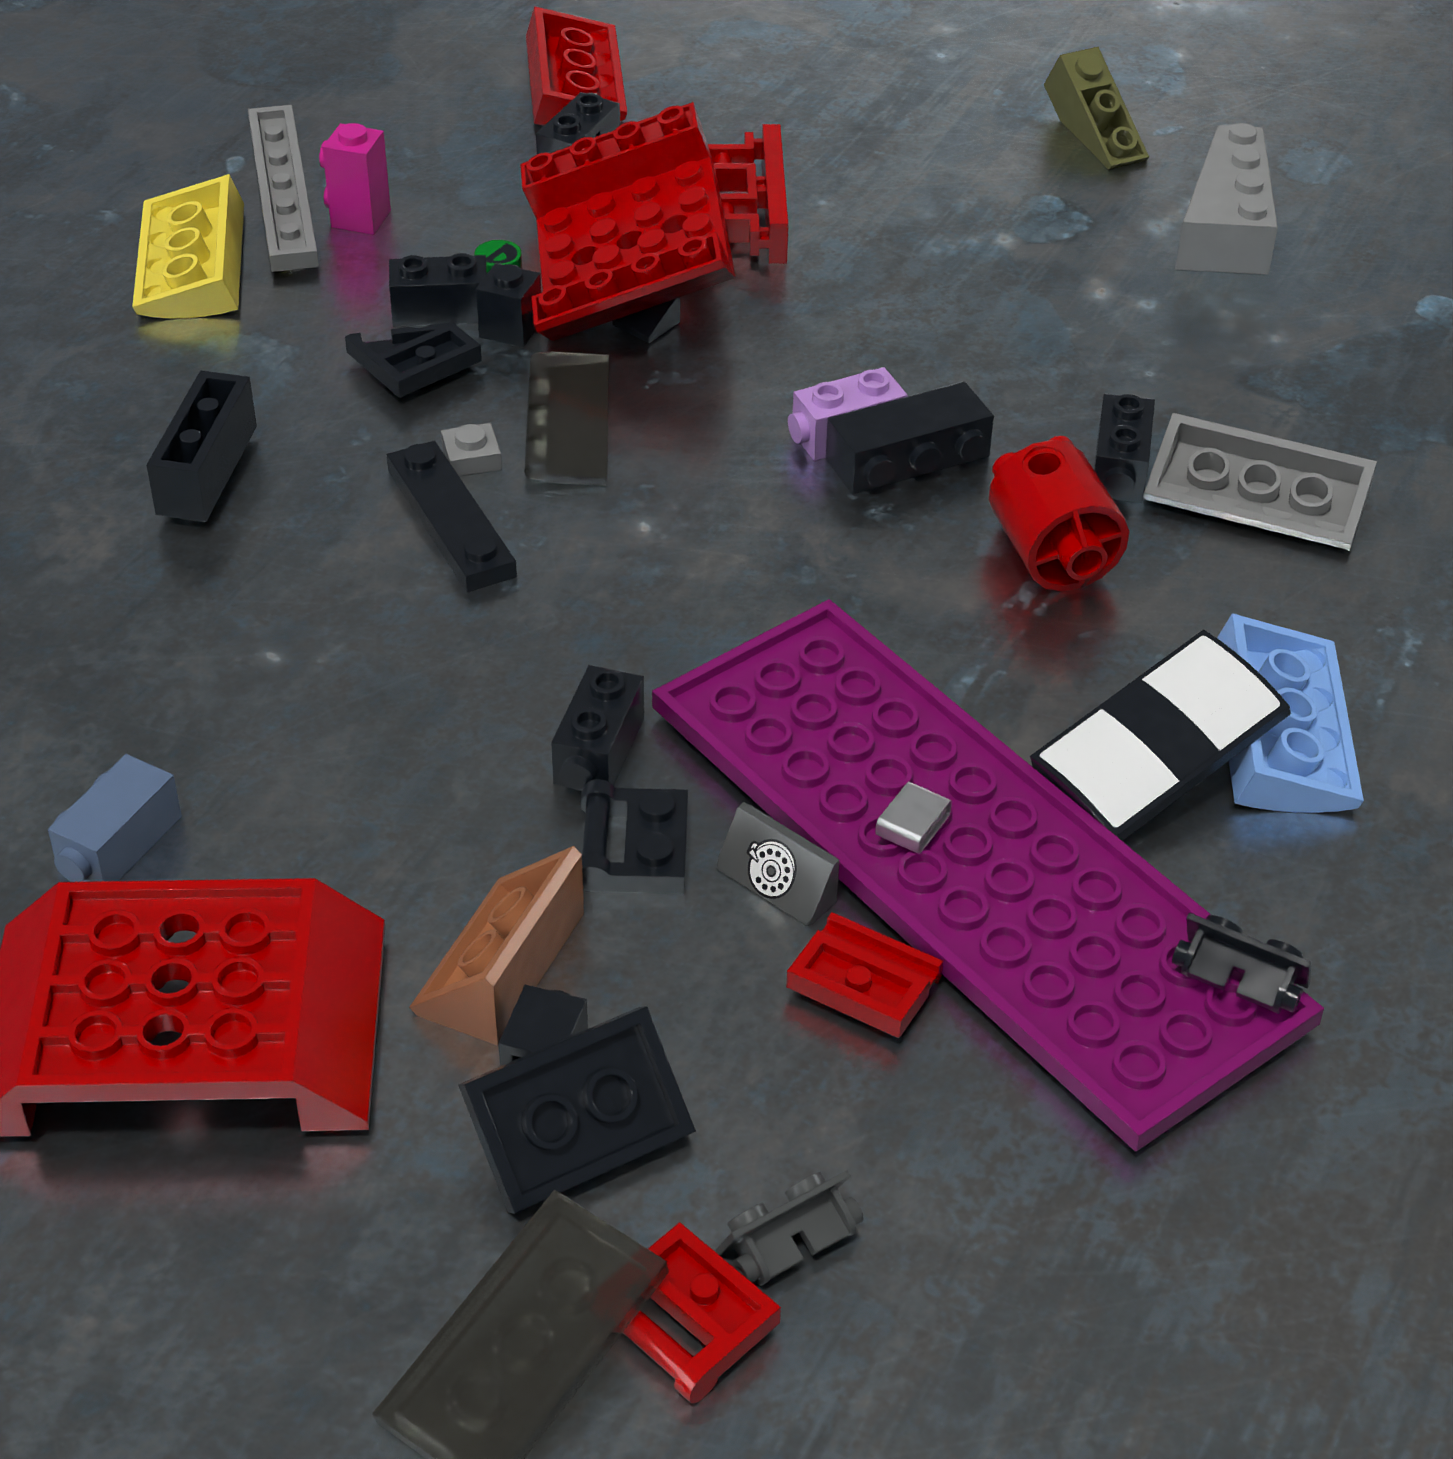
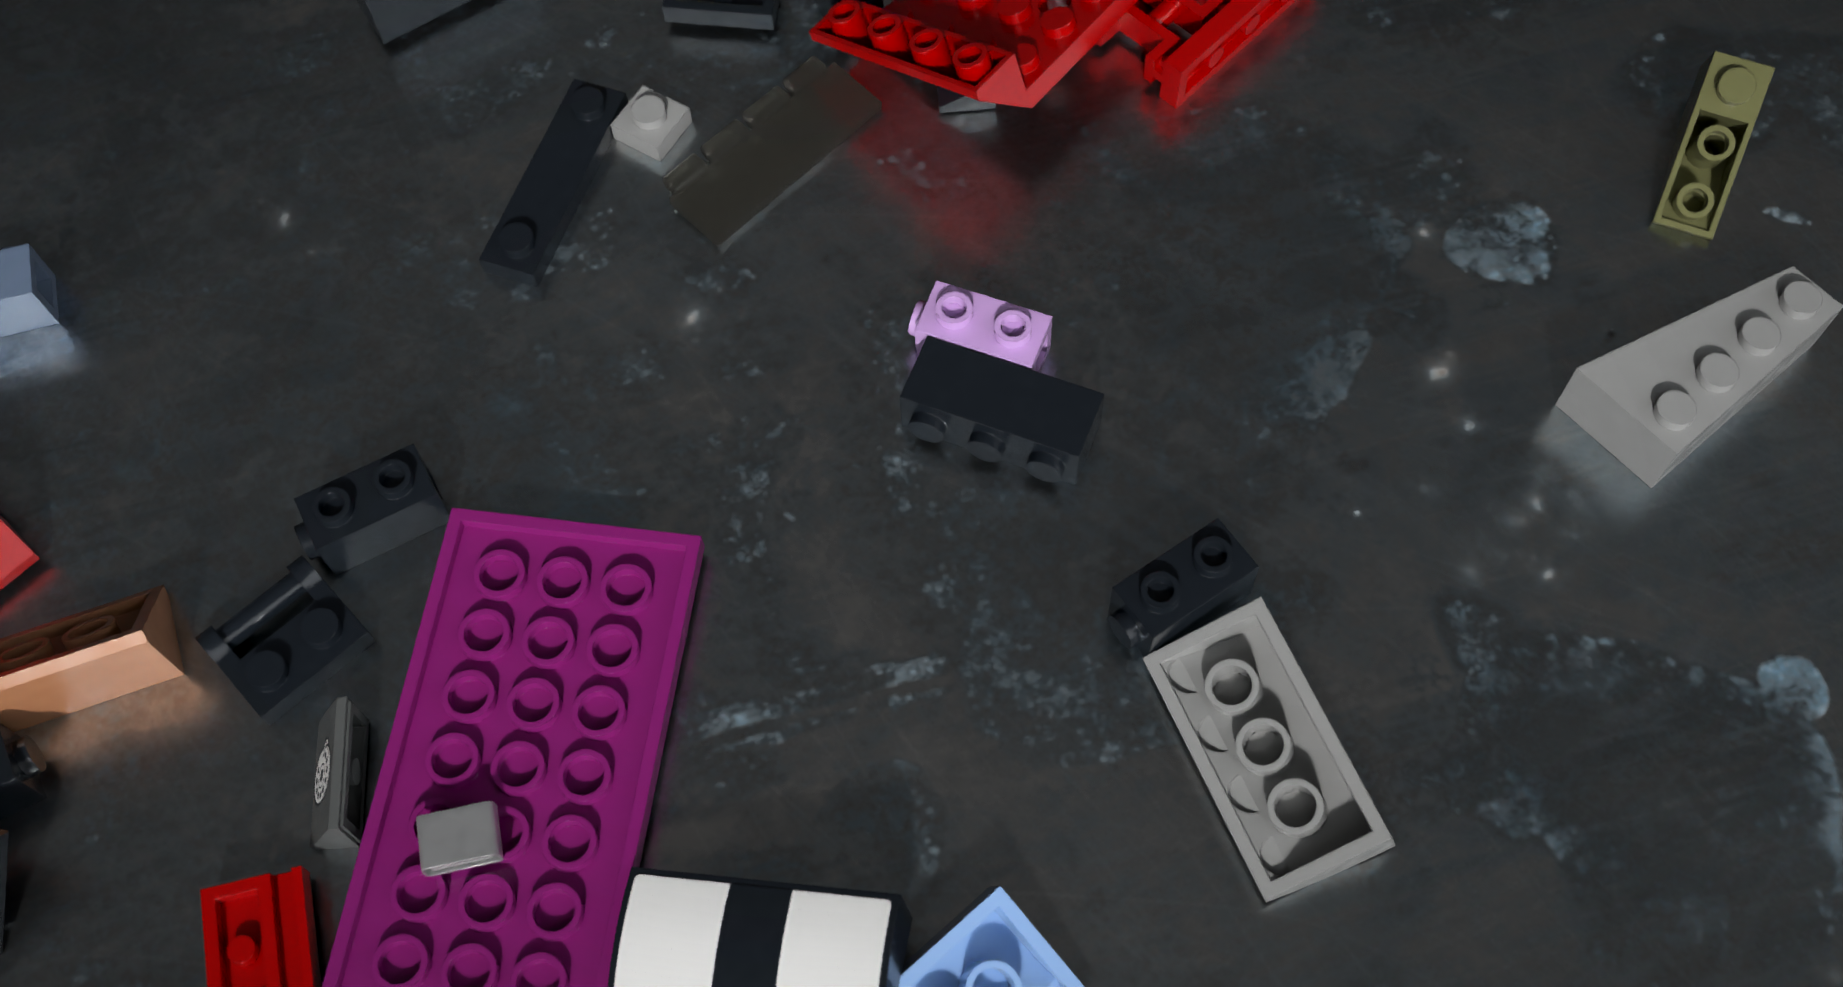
camera: 50 degrees right, 20 degrees up
red cylinder [989,435,1130,592] -> none

